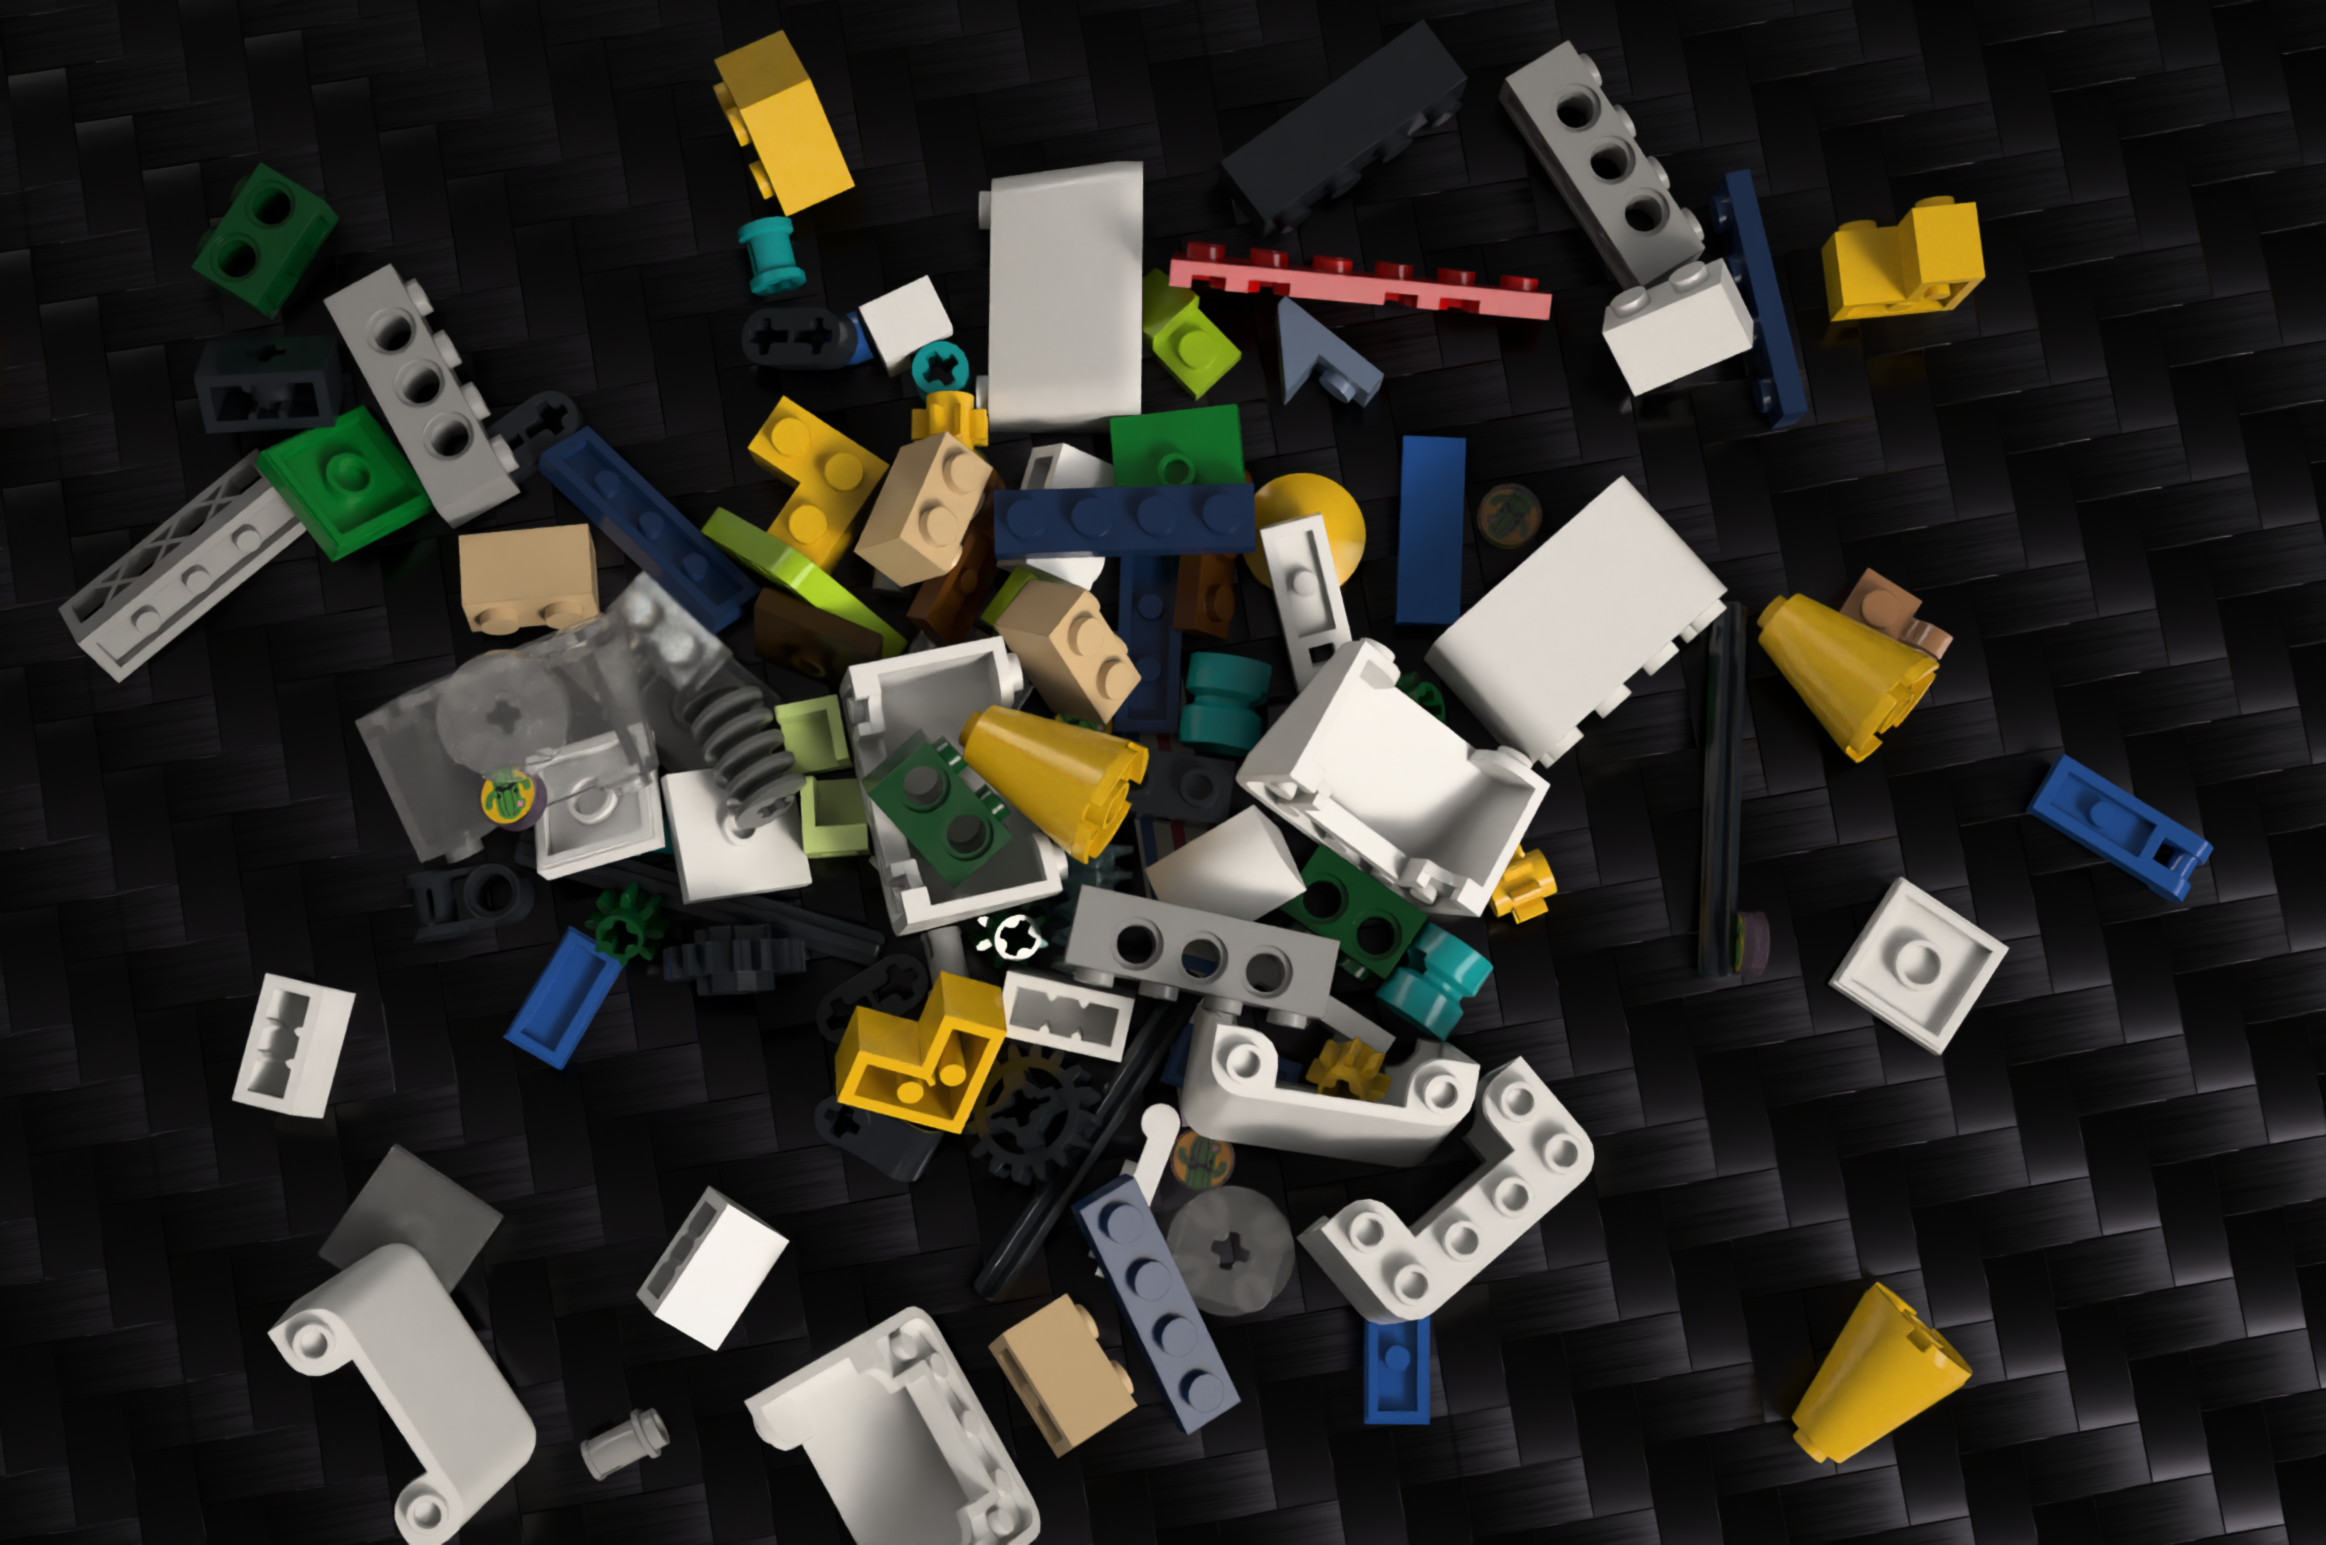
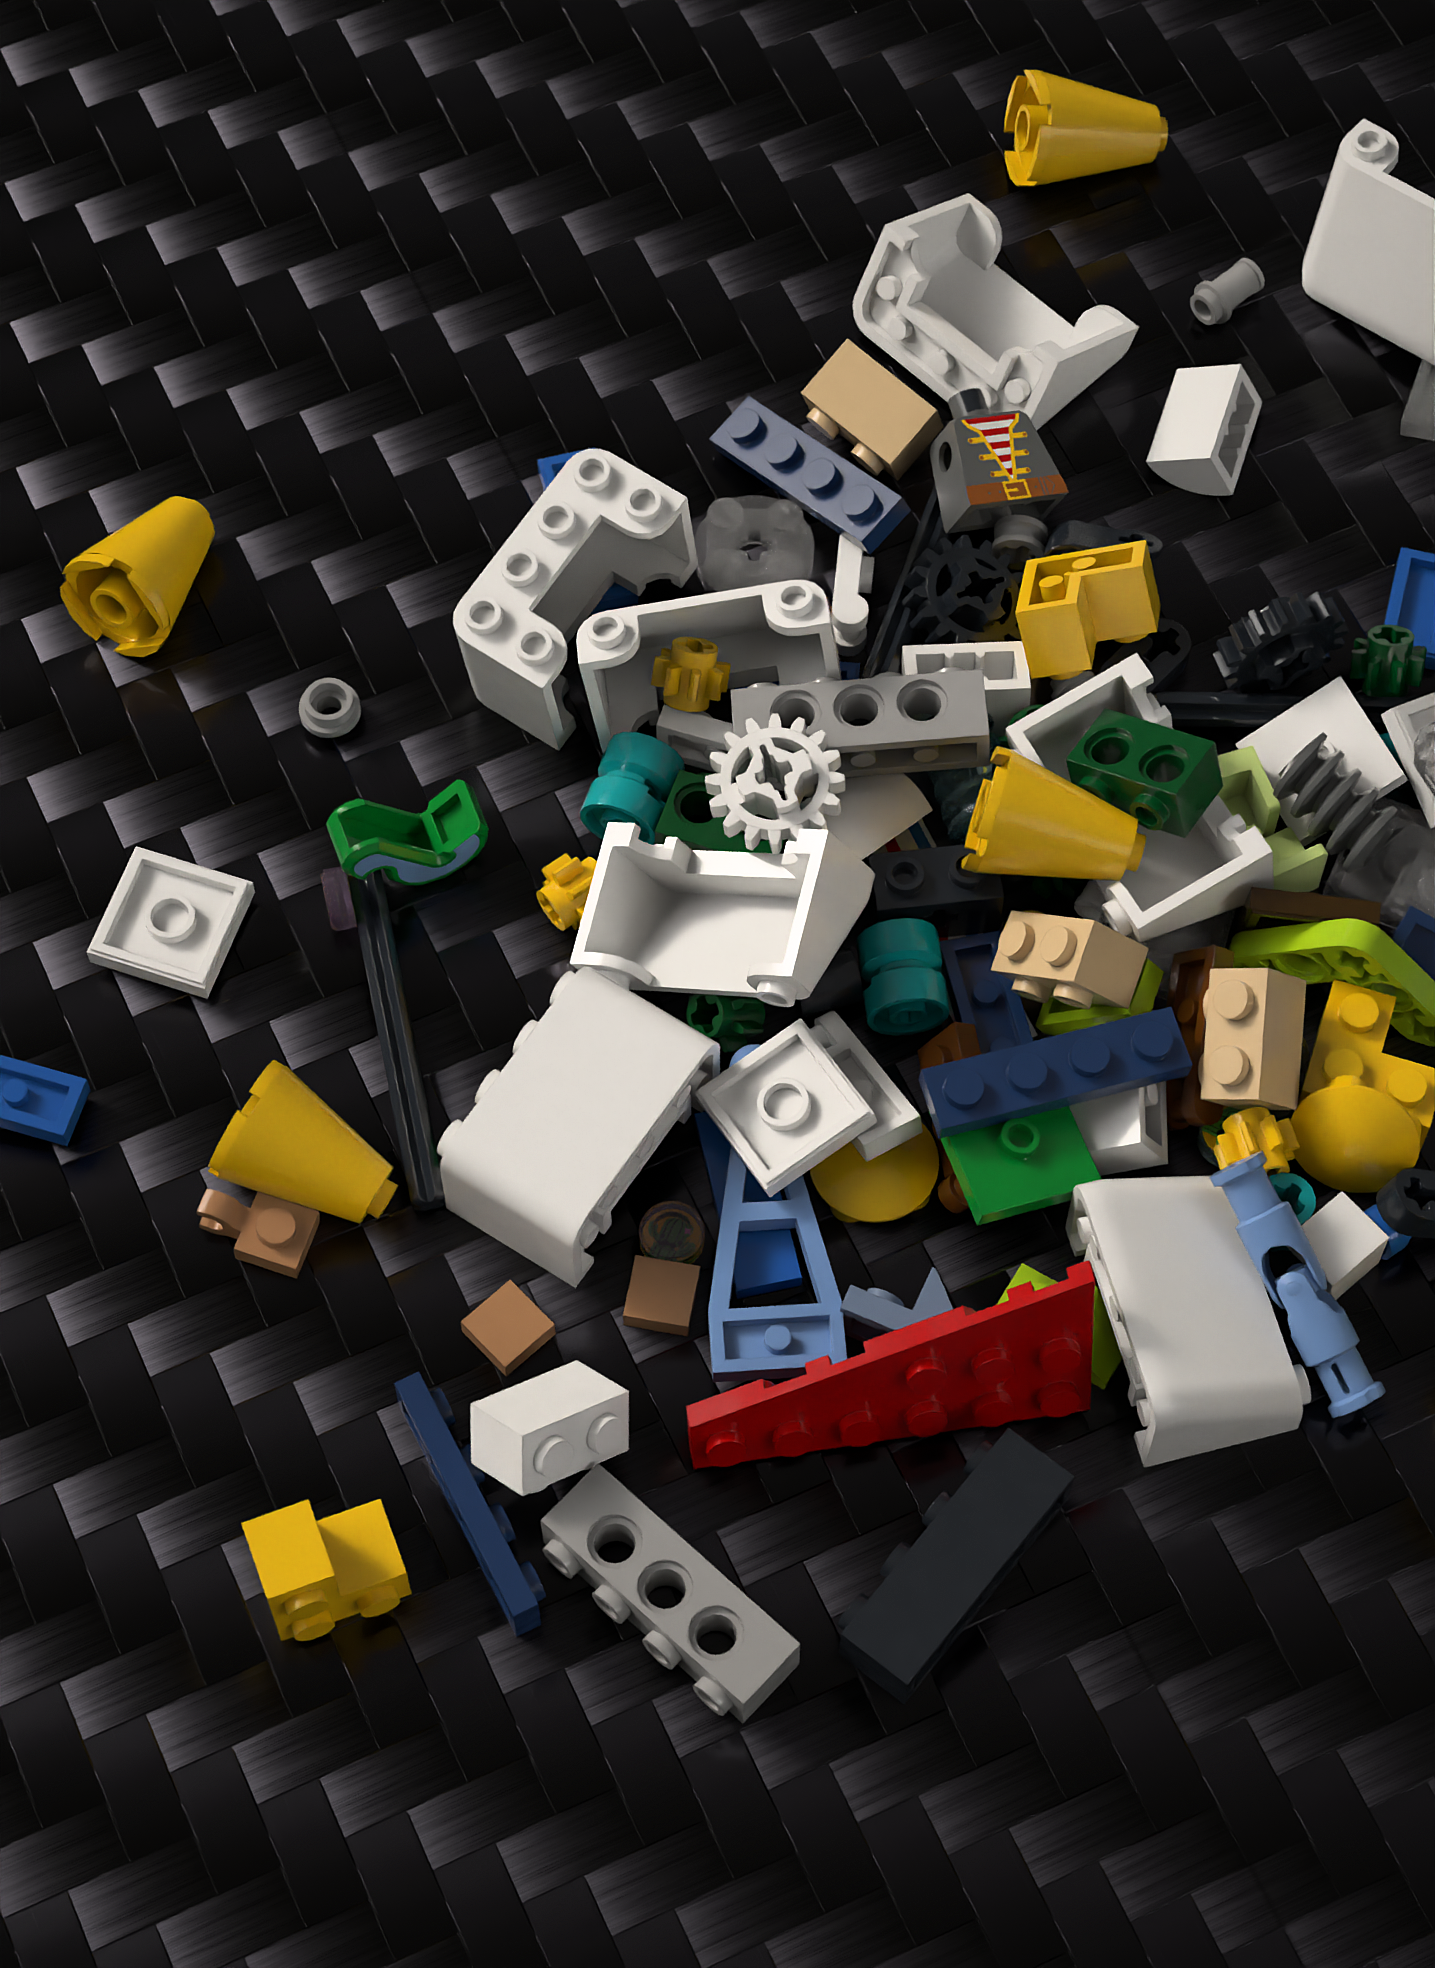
camera: 170 degrees right, 20 degrees down
none -> light grey plate [299,678,361,738]
none -> green animal [326,779,489,885]
none -> medium nougat tile [461,1280,556,1377]
none -> medium nougat tile [623,1255,701,1336]
none -> white plate [694,1018,877,1197]
none -> white gear [705,713,845,854]
none -> medium blue plate [708,1044,847,1382]
none -> dark grey torso [929,388,1069,534]
none -> light grey bush [991,515,1048,570]
none -> medium blue piece [1209,1151,1386,1418]
none -> yellow dish [1290,1075,1422,1193]

